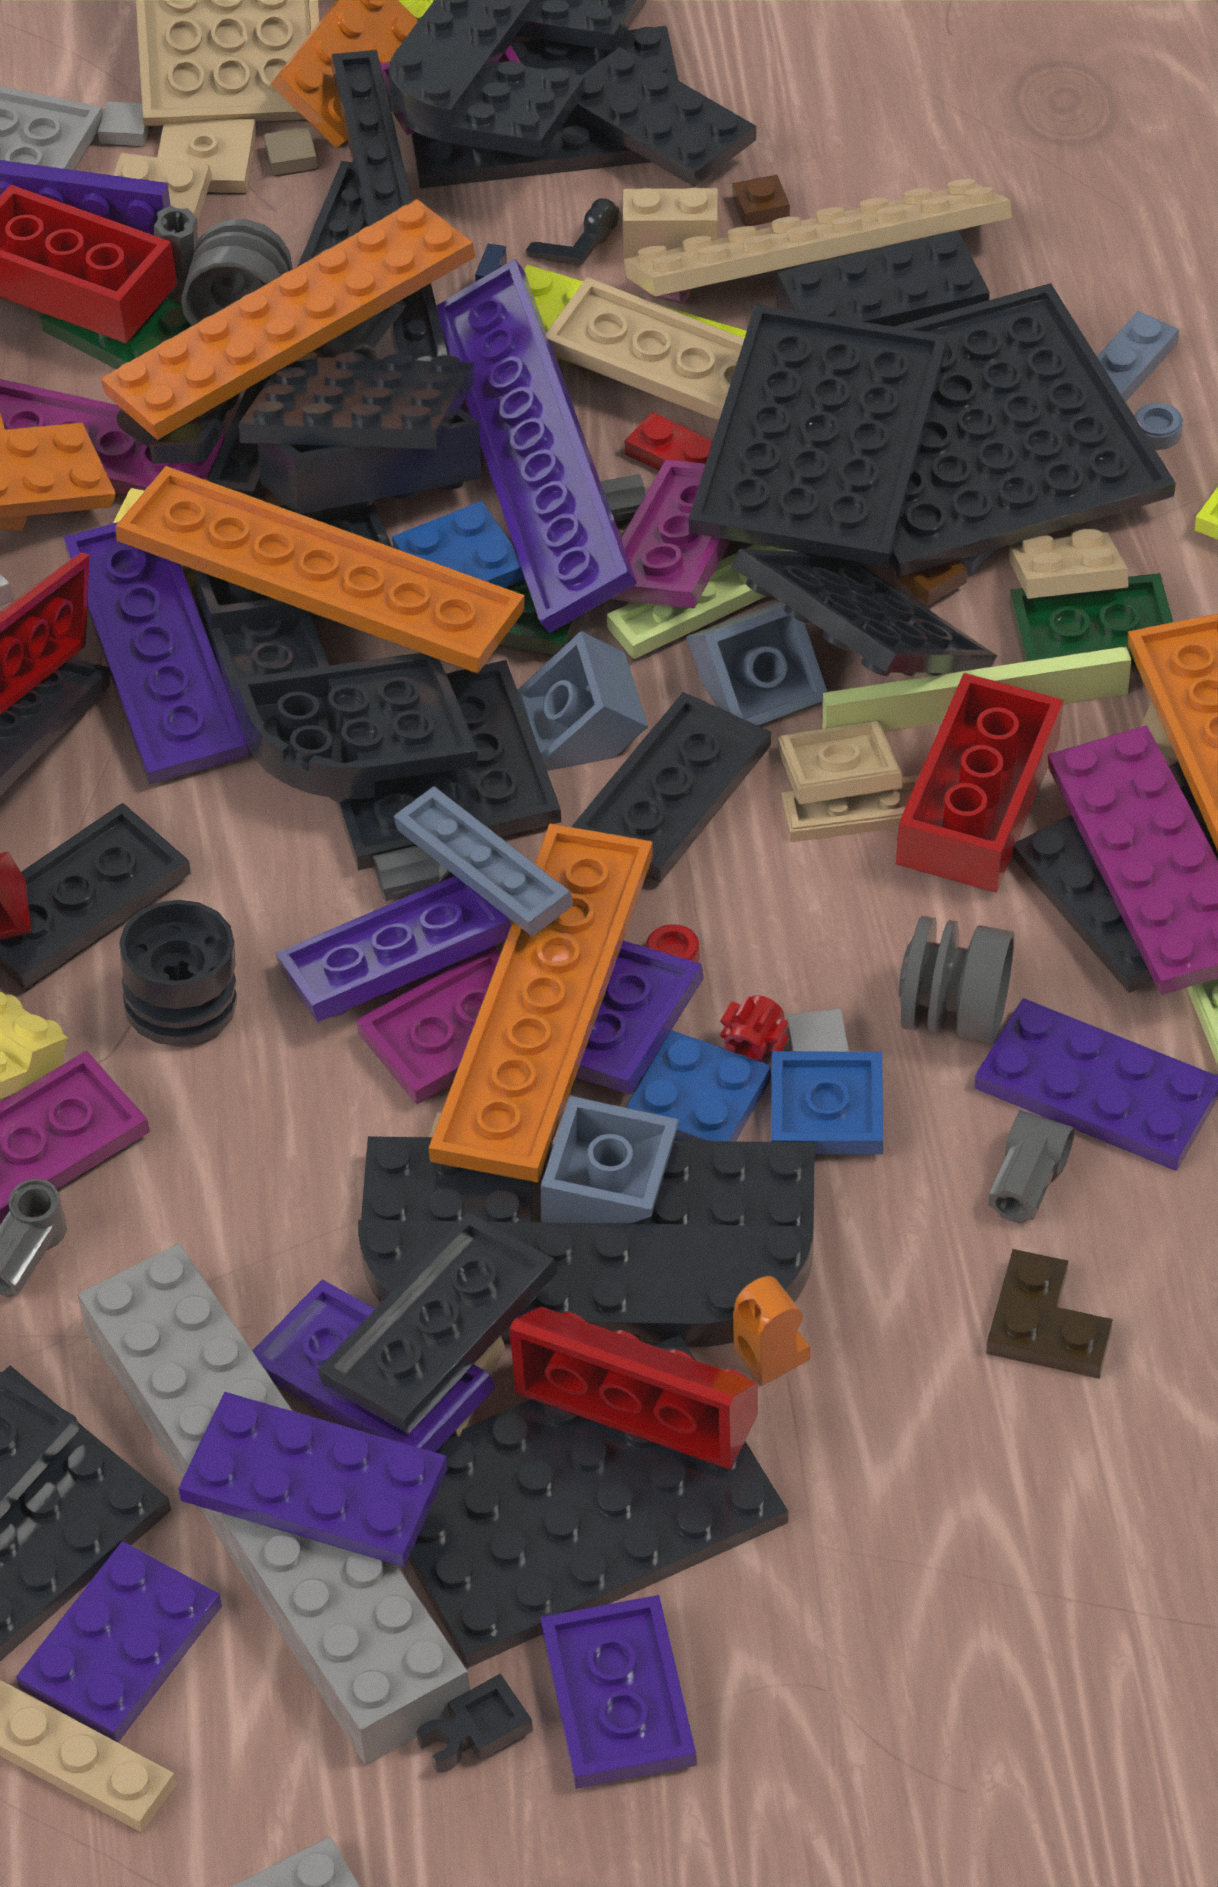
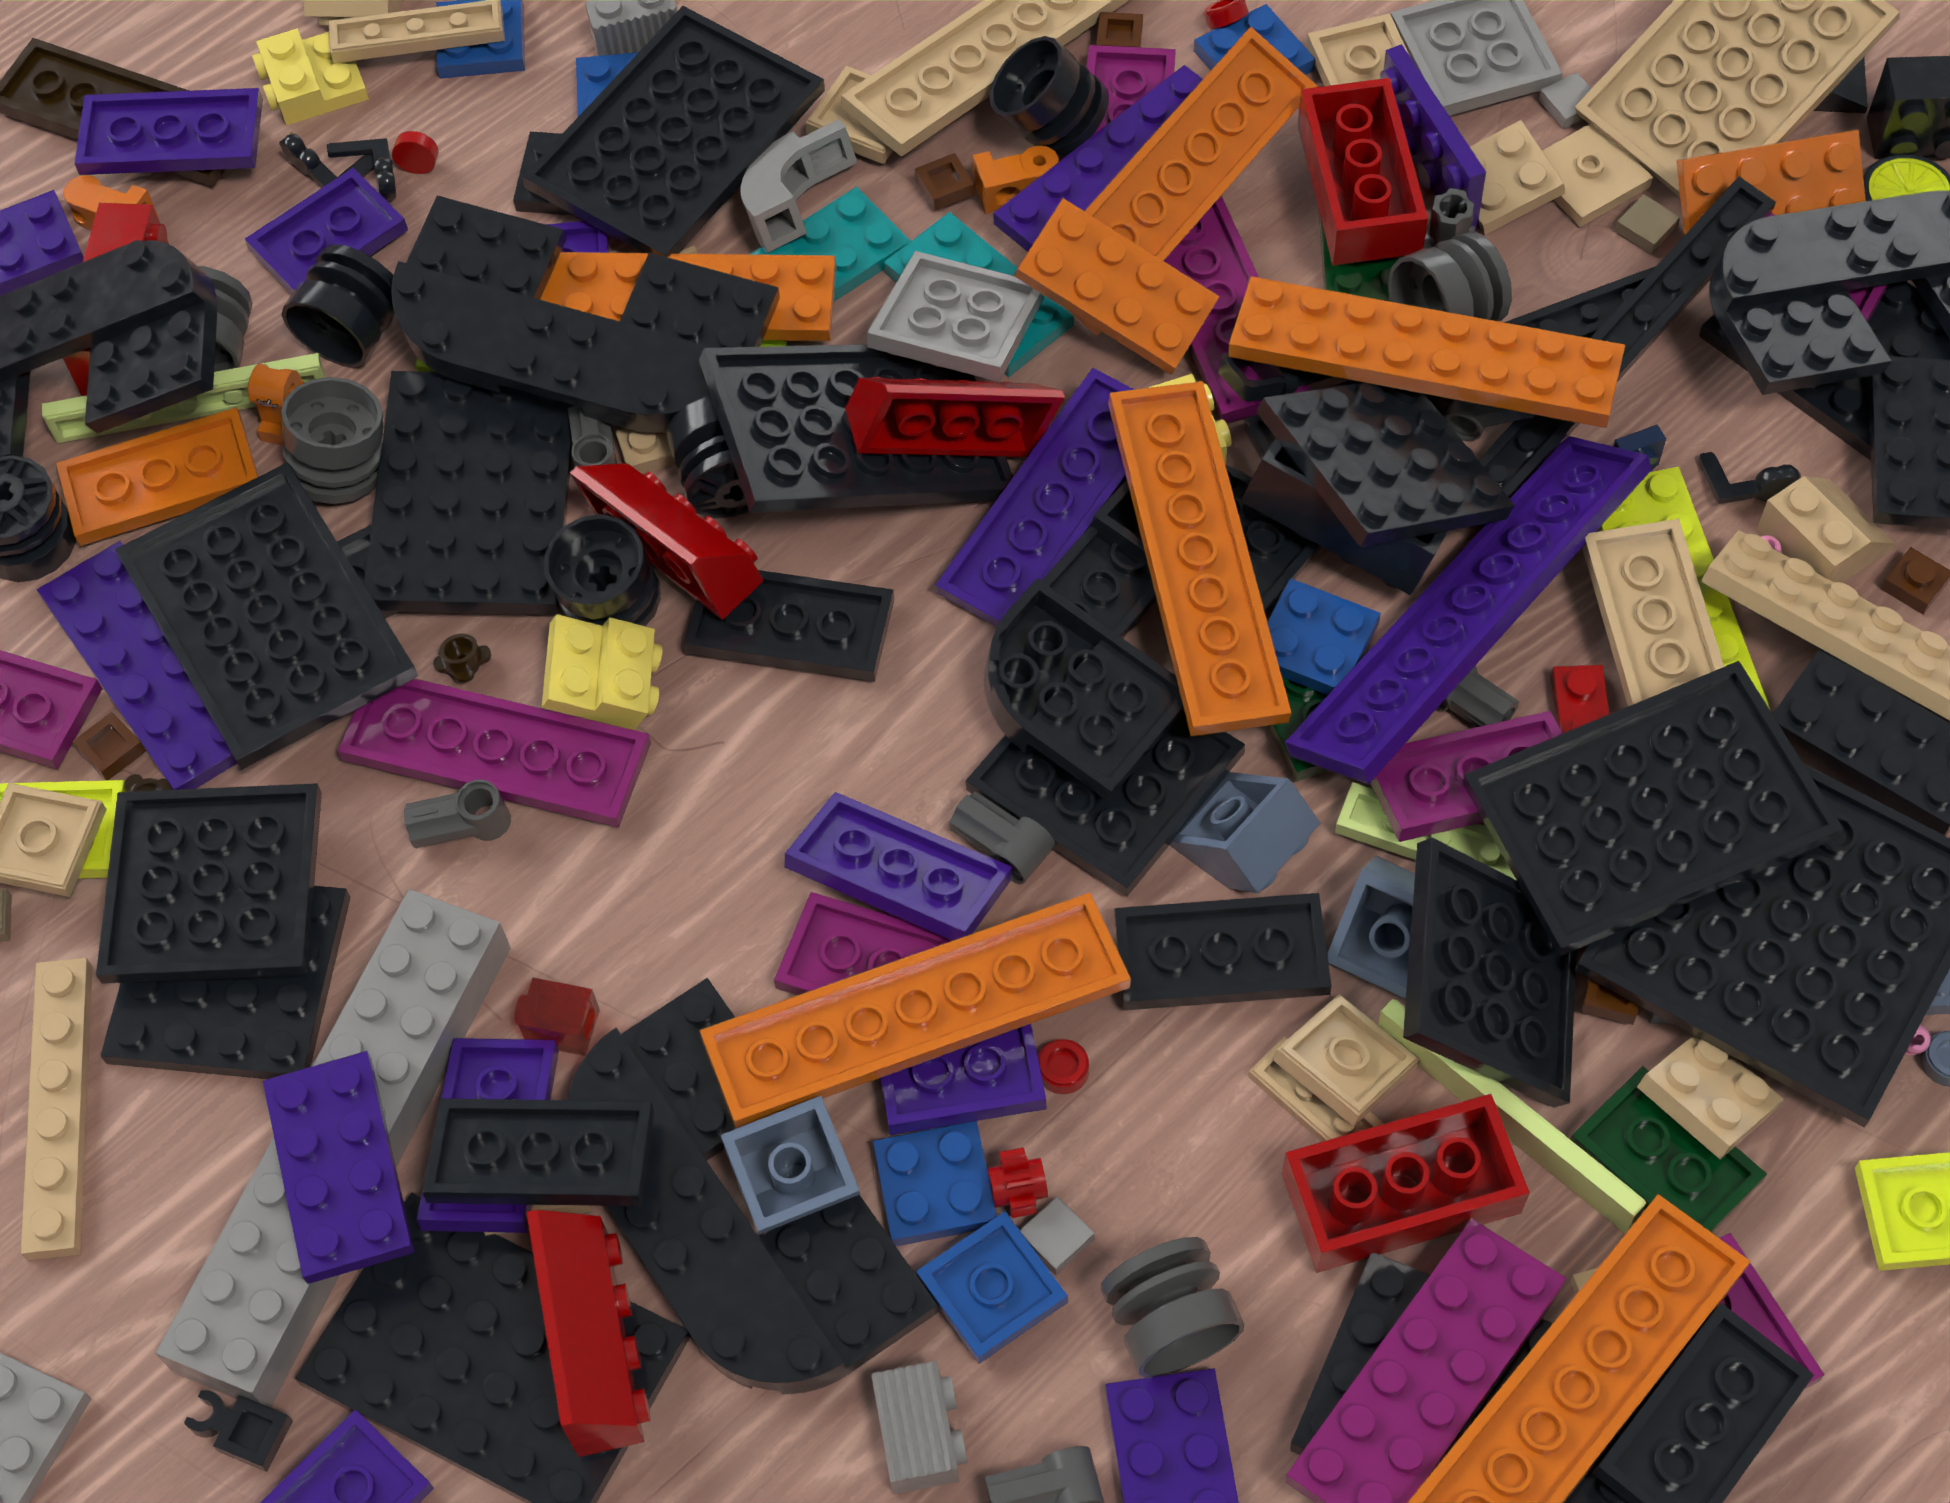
camera: 55 degrees right, 10 degrees up
dark purple plate [16,1541,222,1743] -> none
black wheel [119,899,237,1046] -> none
sand blue plate [394,786,573,937] -> none
orange leg [733,1276,810,1386] -> none
none -> clear red brick [514,977,600,1056]
none -> light grey brick [871,1361,967,1495]

